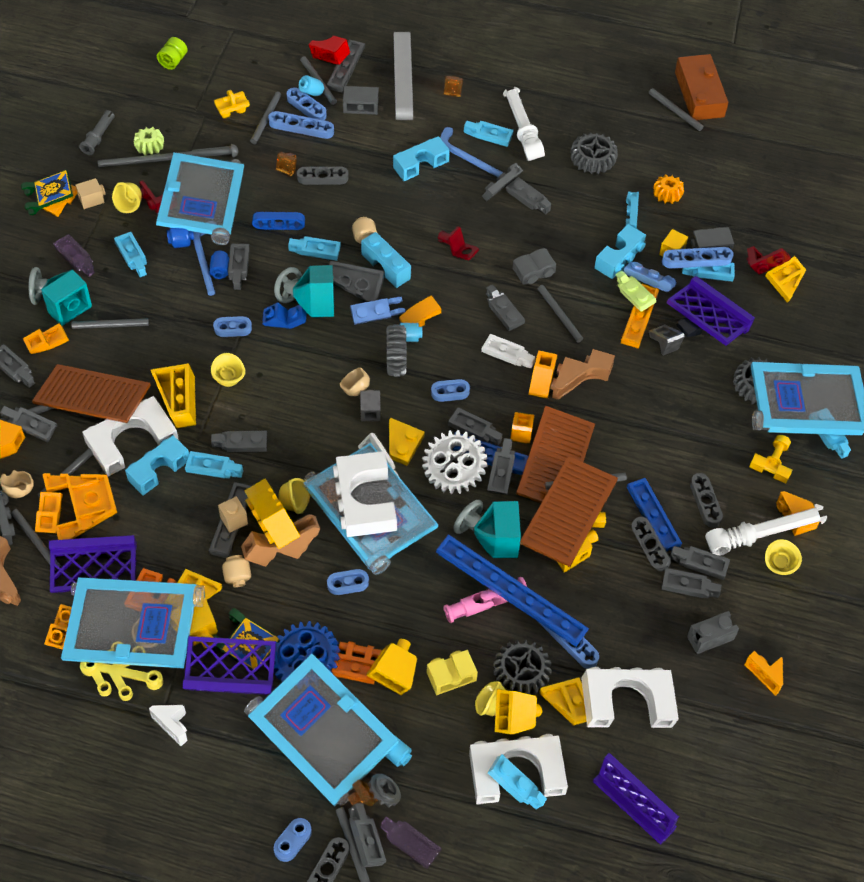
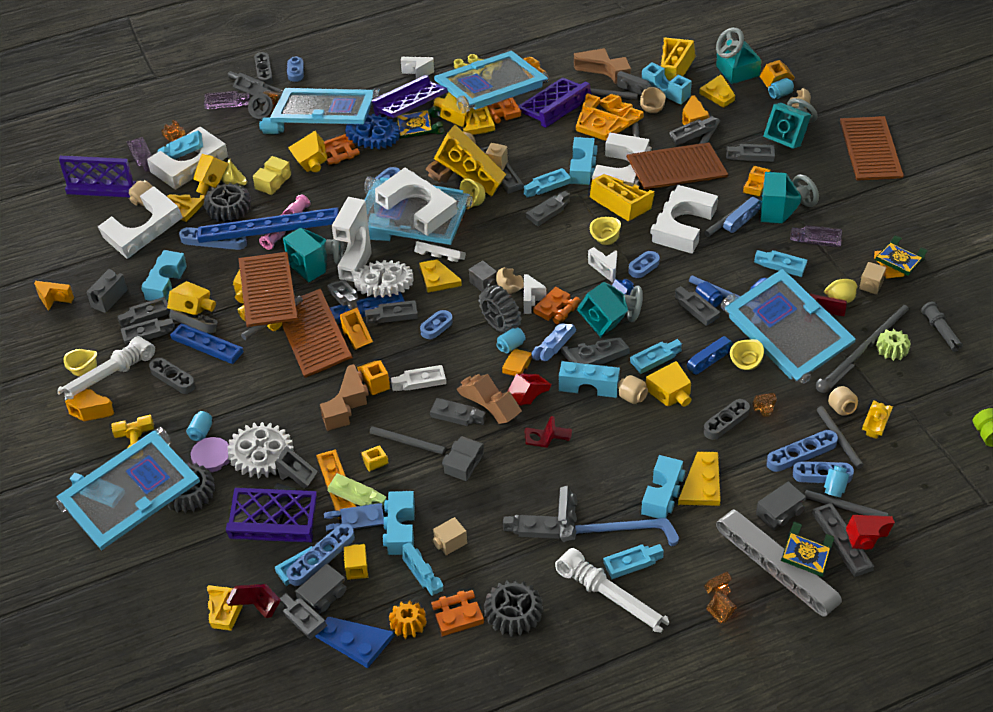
camera: 145 degrees right, 10 degrees down
none -> clear purple hinge [127,137,152,172]
none -> tan head [129,180,153,206]
none -> medium azure arch [141,250,187,301]
none -> clear orange tile [161,120,186,142]
none -> yellow torso [167,281,216,315]
none -> medium azure brick [187,411,212,441]
none -> lavender tile [191,437,230,472]
none -> white gear [227,422,293,478]
none -> dark grey hinge [280,594,328,640]
none -> blue wing [315,617,395,668]
none -> white arch [332,197,372,282]
none -> yellow brick [361,445,388,471]
none -> orange plate [431,590,484,636]
none -> tan brick [433,517,467,555]
none -> medium nougat arch [457,374,522,424]
none -> red arch [507,374,552,405]
none -> white slope [524,275,546,314]
none -> orange plate [533,287,581,324]
none -> white slope [588,247,617,283]
none -> yellow torso [646,361,691,407]
none -> white arch [650,185,718,254]
none -> yellow wing [678,452,720,506]
none -> clear orange tile [706,591,737,623]
none -> medium blue beam [723,197,762,233]
none -> light yellow helmet [730,340,764,370]
none -> flag [781,521,834,577]
none -> tan head [828,386,858,416]

